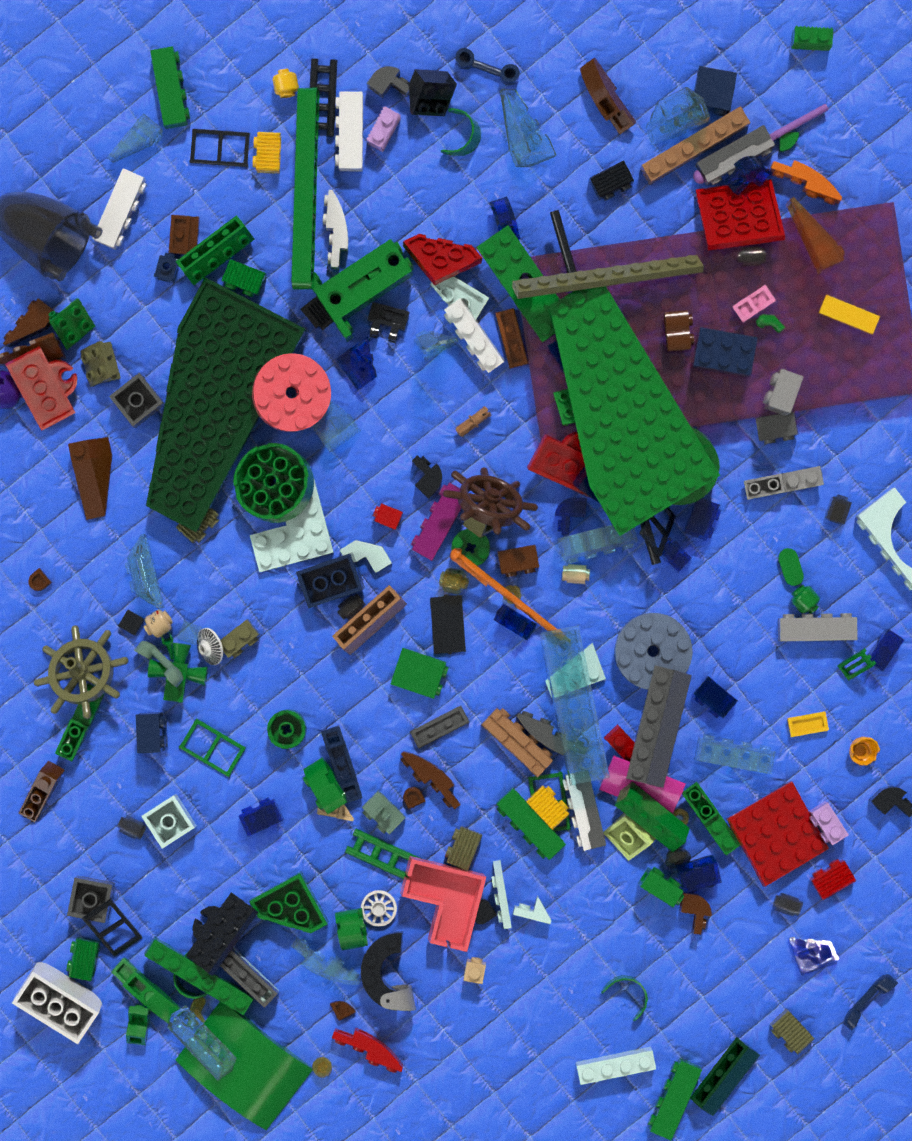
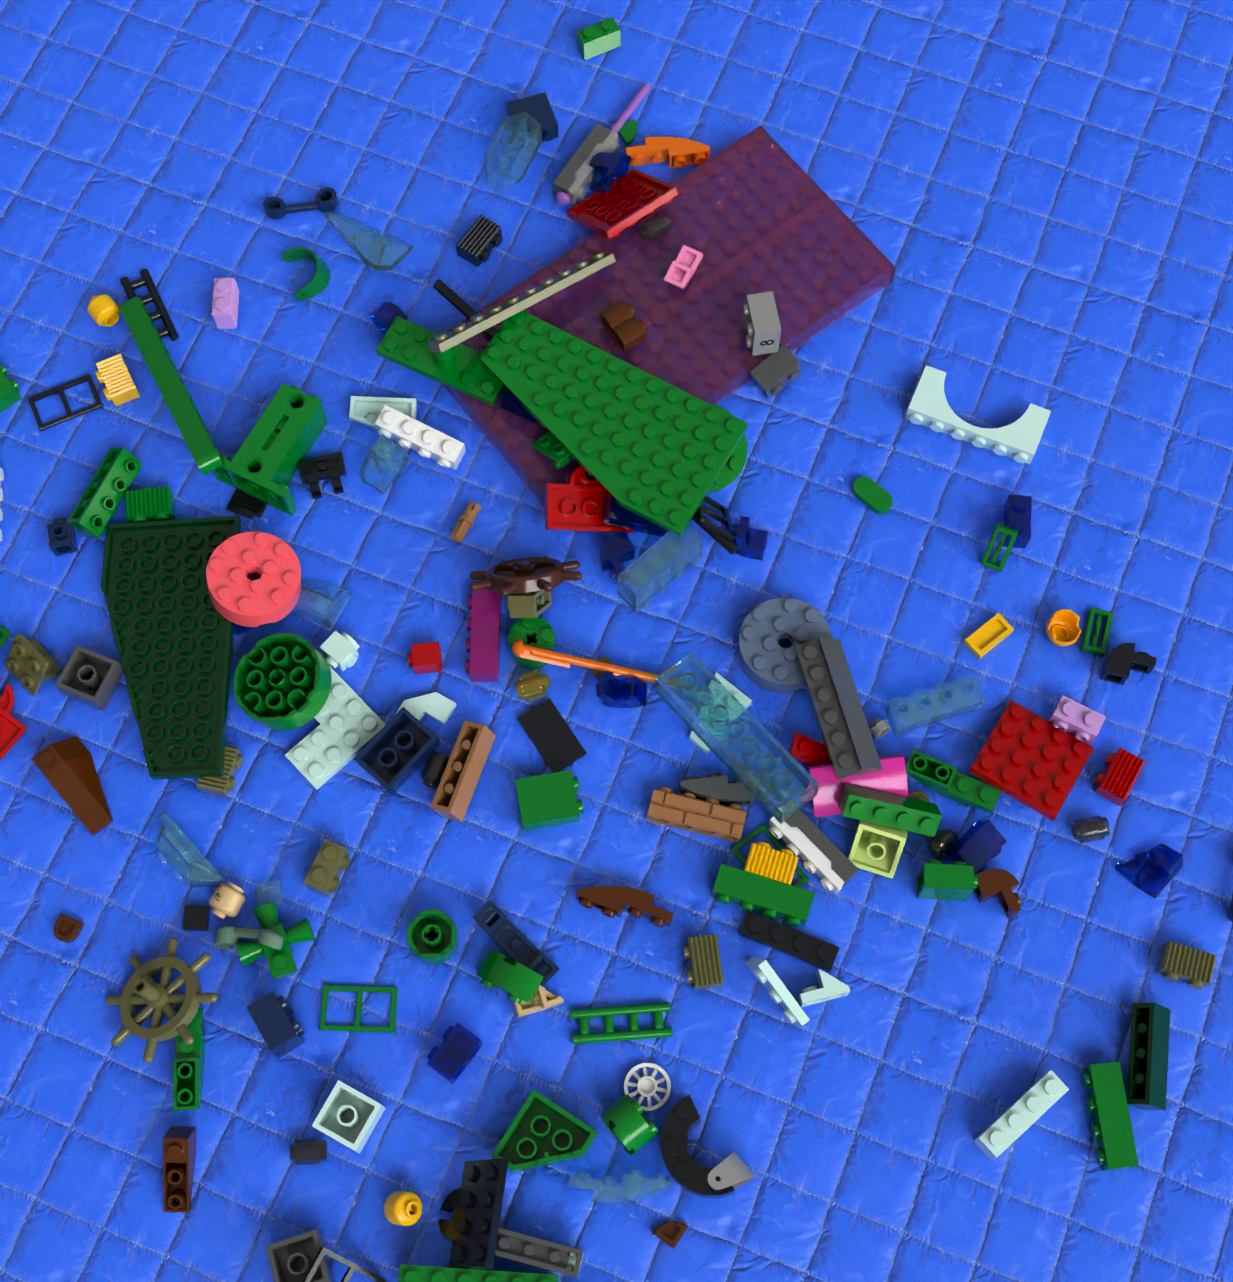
camera: 30 degrees left, 20 degrees down
green hand [161,632,173,660] -> none
reddish brown plate [169,215,200,255] -> none
dish [197,628,223,665] -> none
white slope [323,190,348,270] -> none
red slope [332,1028,403,1073] -> none
white brick [335,92,363,172] -> none
clear blue slope [336,336,377,390] -> none
sand green brick [362,790,406,834] -> none
dark grey brick [366,66,409,98] -> none
coral piece [400,856,486,952] -> none
red plate [402,234,483,286] -> none
reddish brown tile [403,787,426,810] -> none
black slope [409,69,457,116] -> none
dark grey tile [410,705,469,749] -> none
black brick [412,455,442,499] -> none
tan brick [463,957,486,984] -> none
black tile [475,899,497,924] -> none
dark orange tile [495,308,528,369] -> none
reddish brown brick [497,545,539,577] -> none
tan brick [562,564,590,584] -> none
reddish brown slope [579,58,637,134] -> none
piece [601,975,648,1021] -> none
medium nougat brick [640,106,751,185] -> none
clear blue brick [683,498,721,541] -> none
dark blue brick [691,327,758,378] -> none
clear blue brick [692,676,738,718] -> none
light grey slope [744,466,824,500] -> none
green arm [756,314,785,334] -> none
light grey brick [778,613,858,641] -> none
clear orange slope [786,197,845,274] -> none
green head [791,585,820,614] -> none
yellow tile [818,295,880,335] -> none
clear smoke brick [823,494,852,525] -> none
none -> light aqua brick [320,630,360,671]
none -> yellow head [384,1191,423,1226]
none -> black plate [739,911,840,971]
none -> light grey plate [869,718,891,739]
none -> green tile [1081,607,1113,657]

